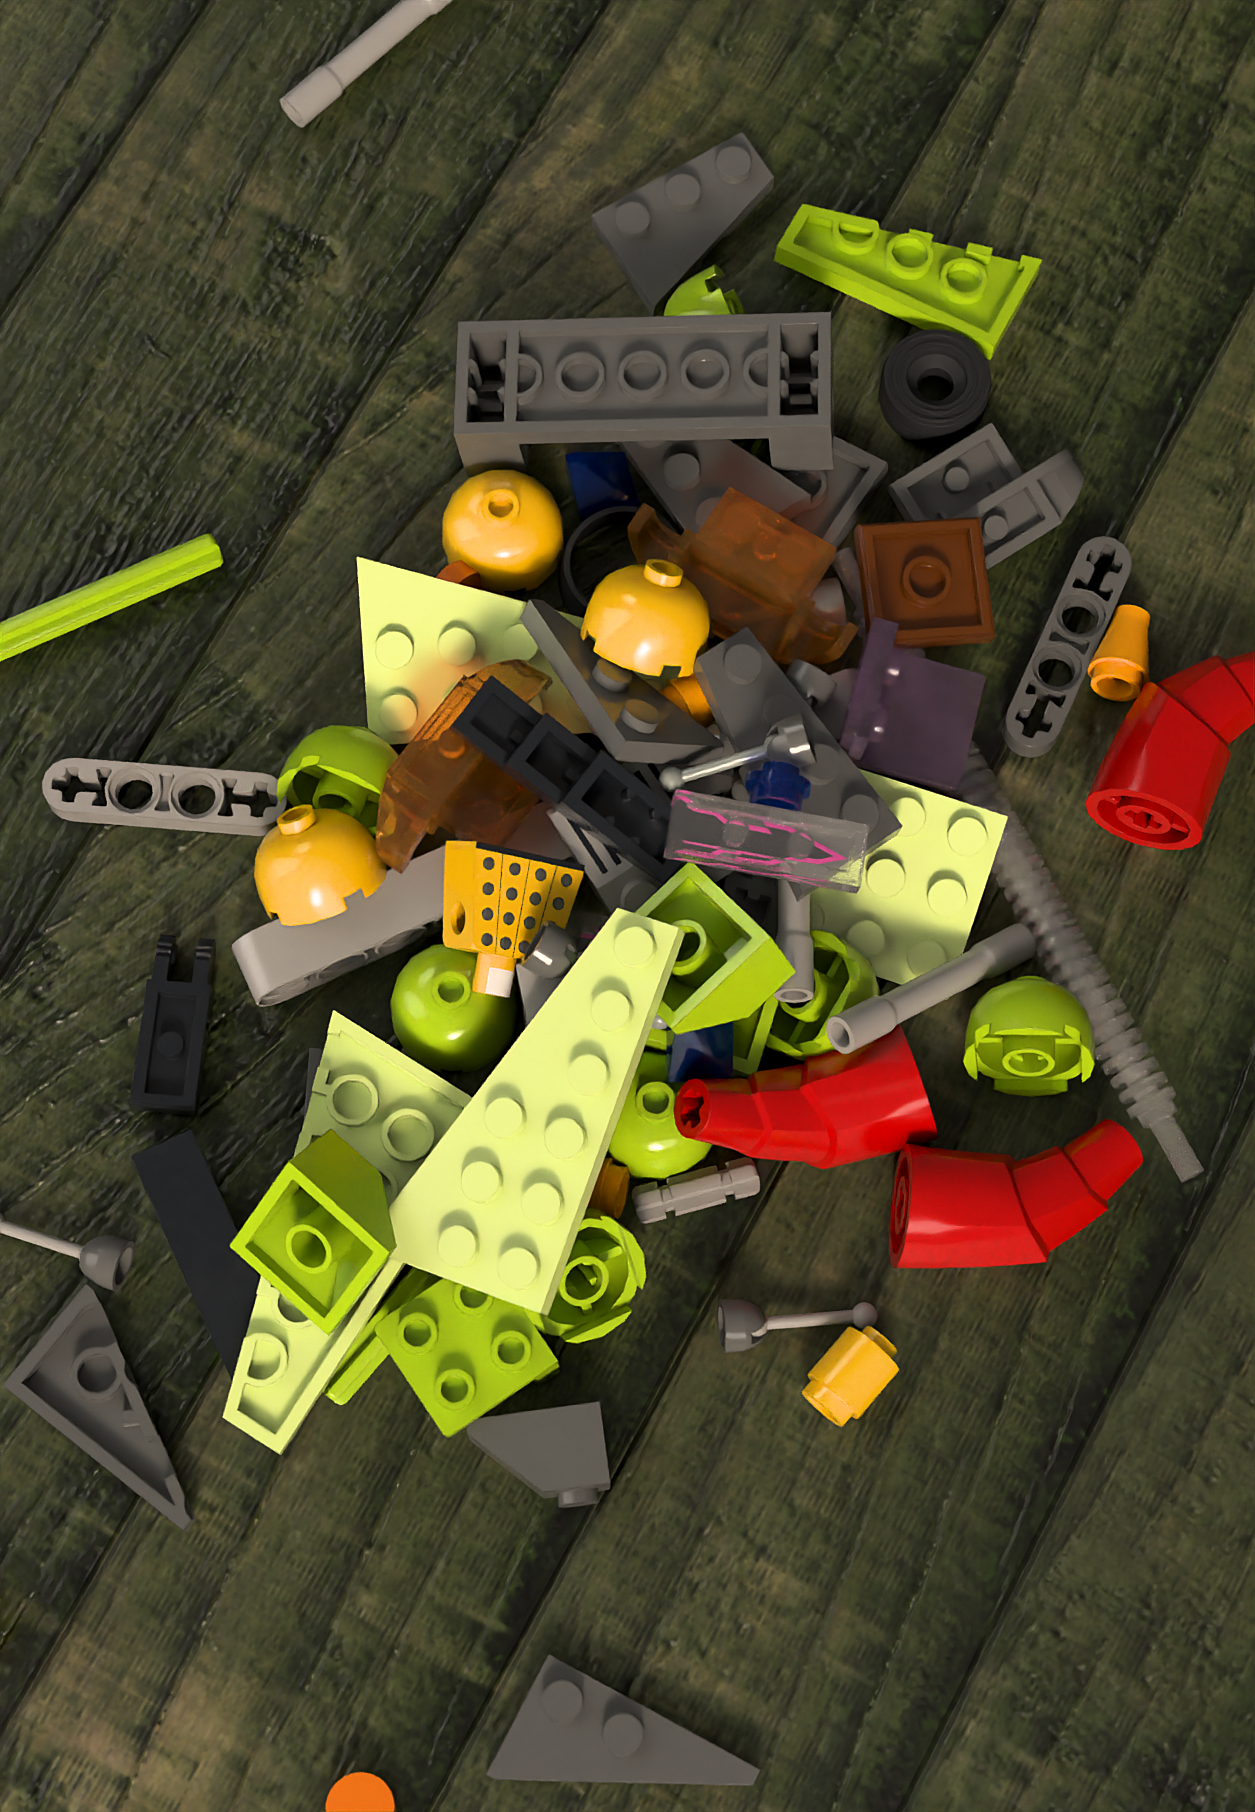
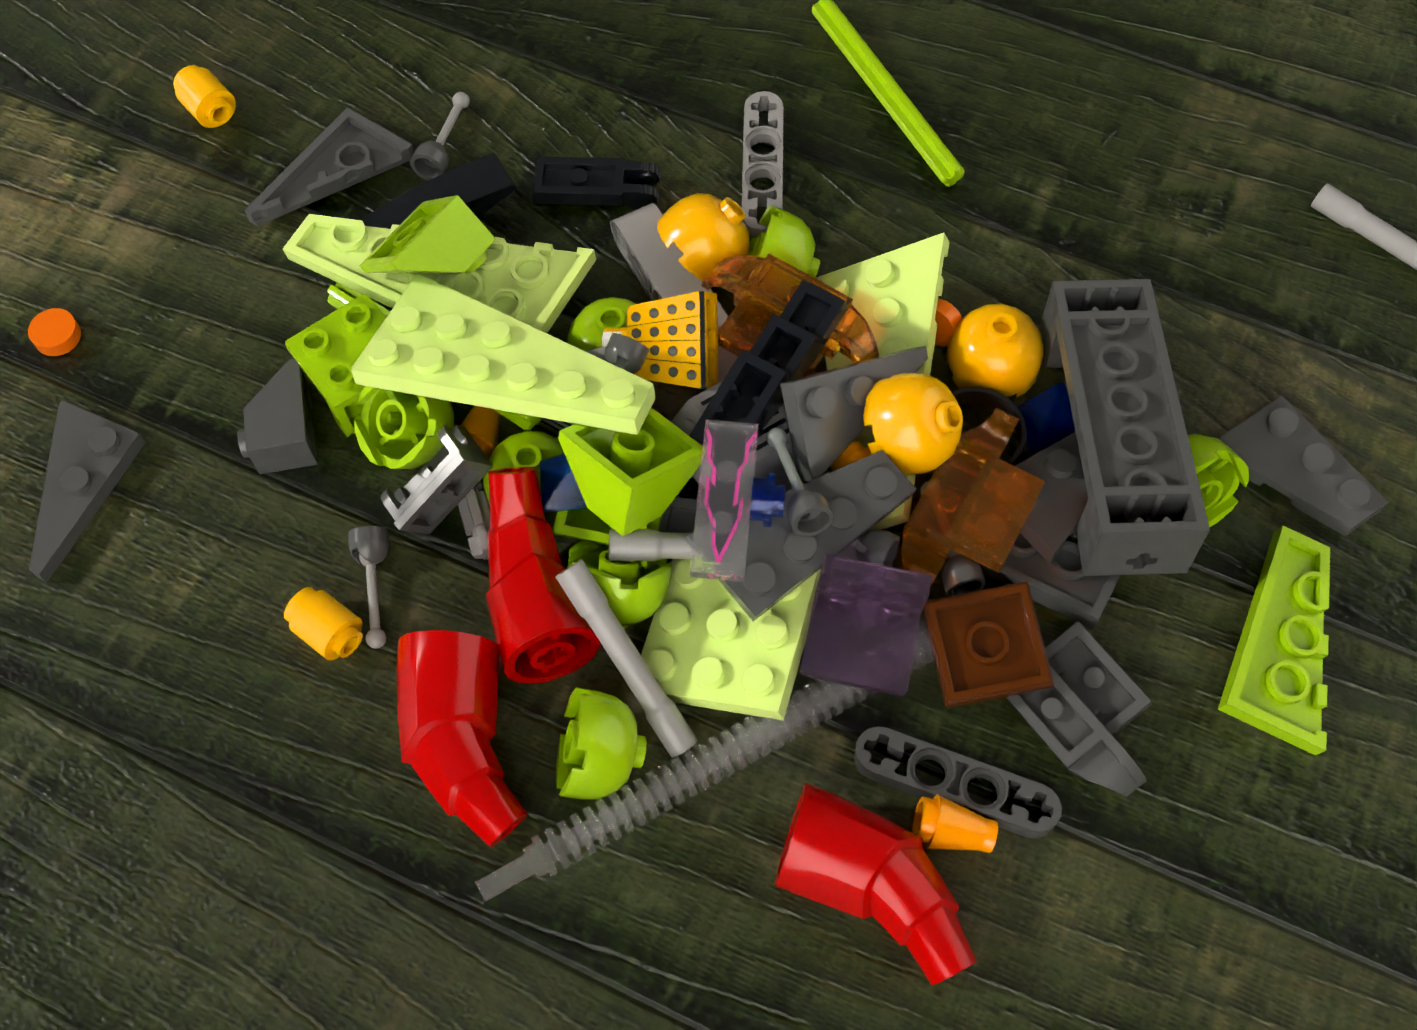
camera: 90 degrees right, 10 degrees down
black tyre [879,329,991,447] -> none
none -> dark grey hinge [380,425,493,534]

